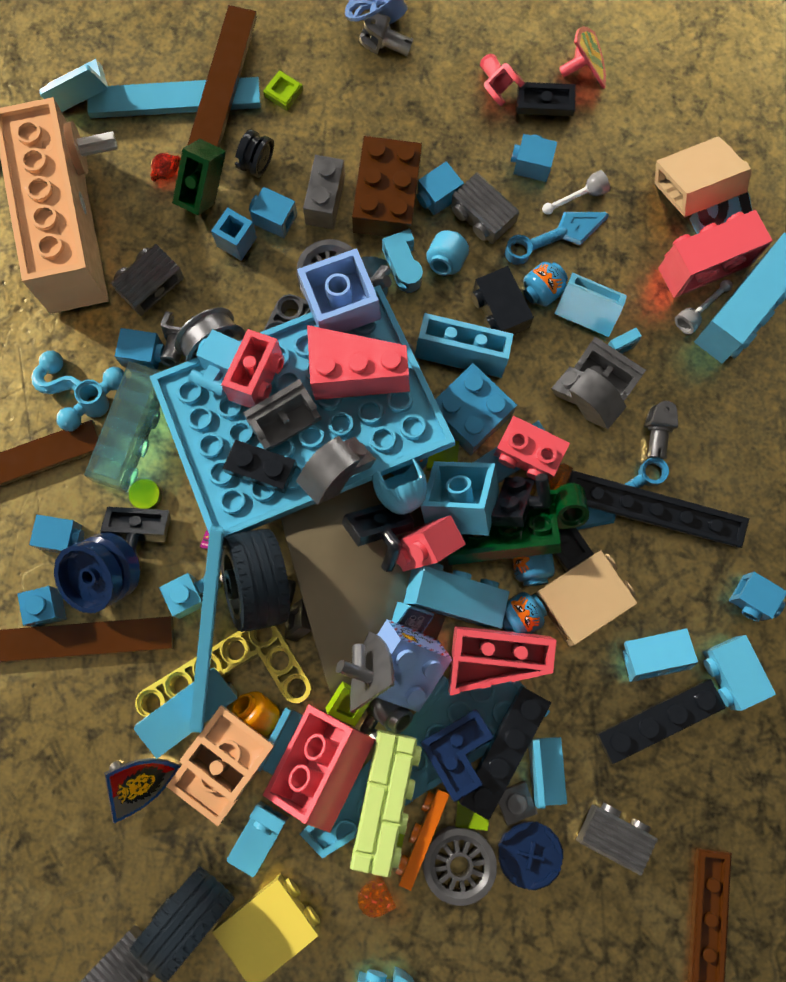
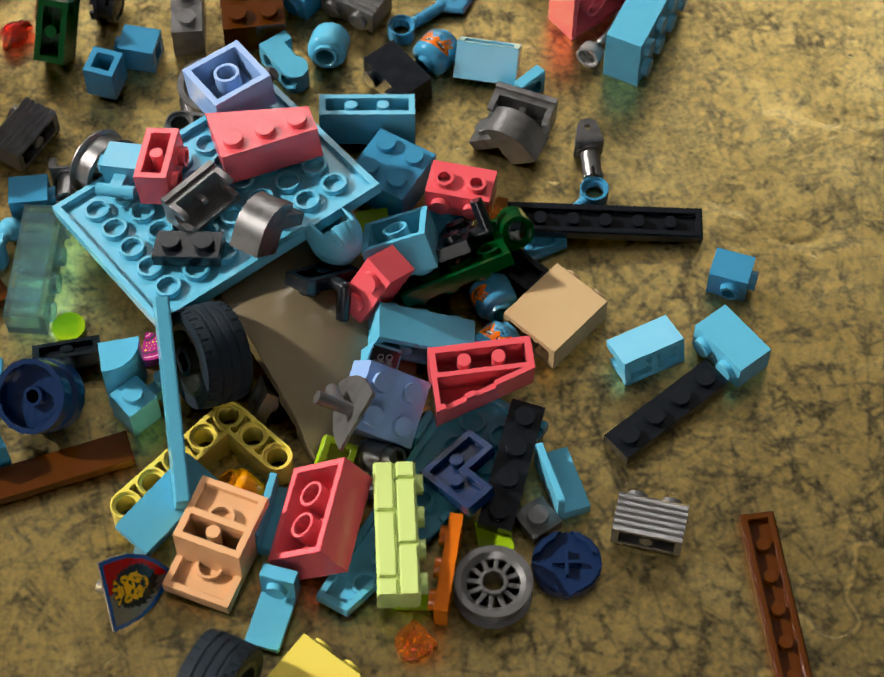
camera: 10 degrees left, 20 degrees down
none -> medium azure brick [98,336,147,407]

